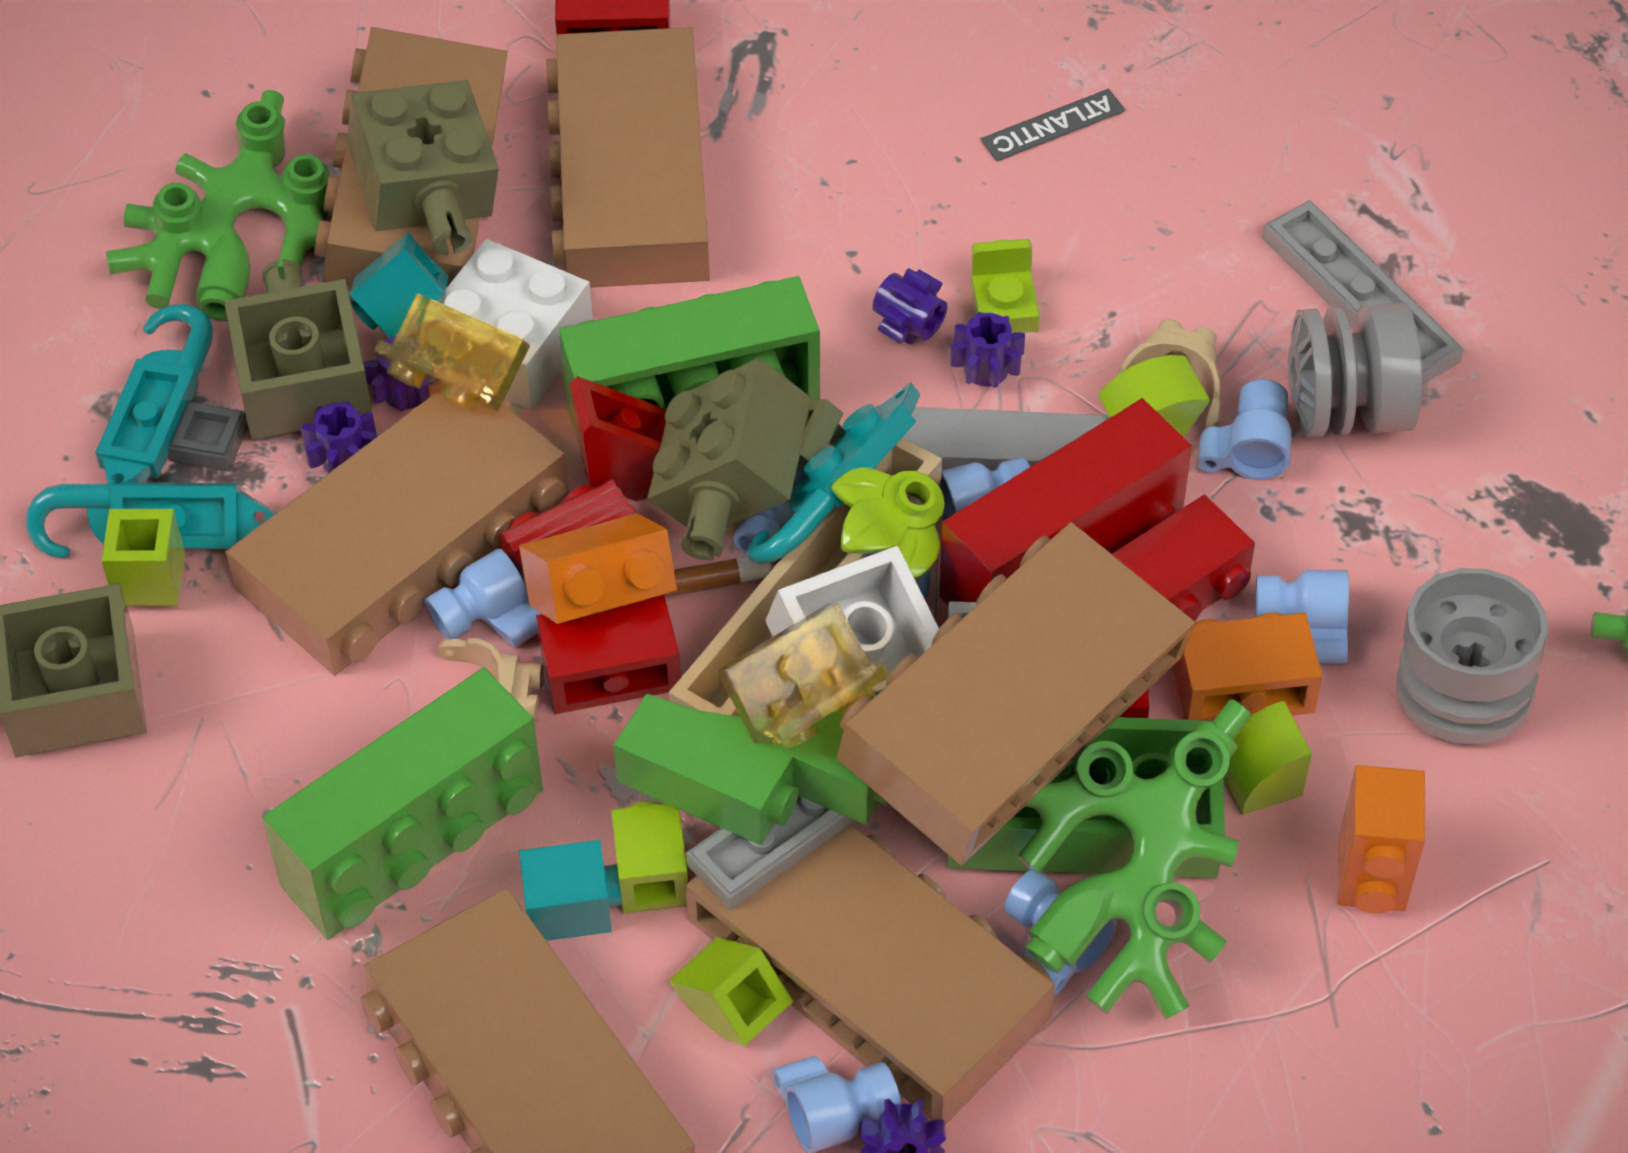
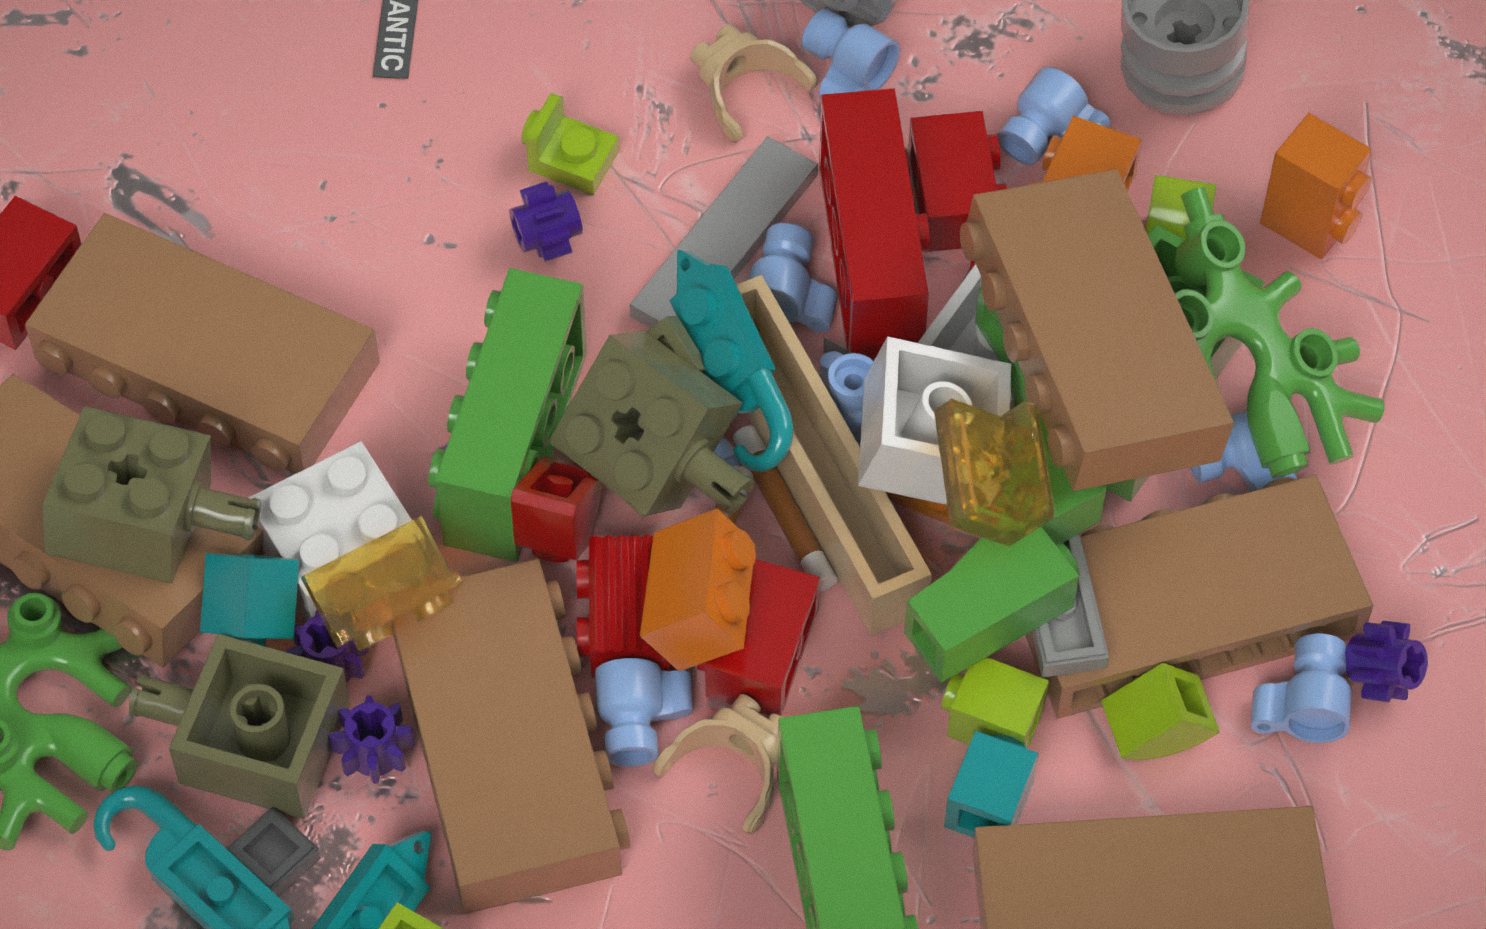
camera: 60 degrees left, 5 degrees up
lime plate [831,468,945,580] -> none
dark purple gear [950,312,1025,388] -> none
lime brick [1098,355,1210,437] -> none

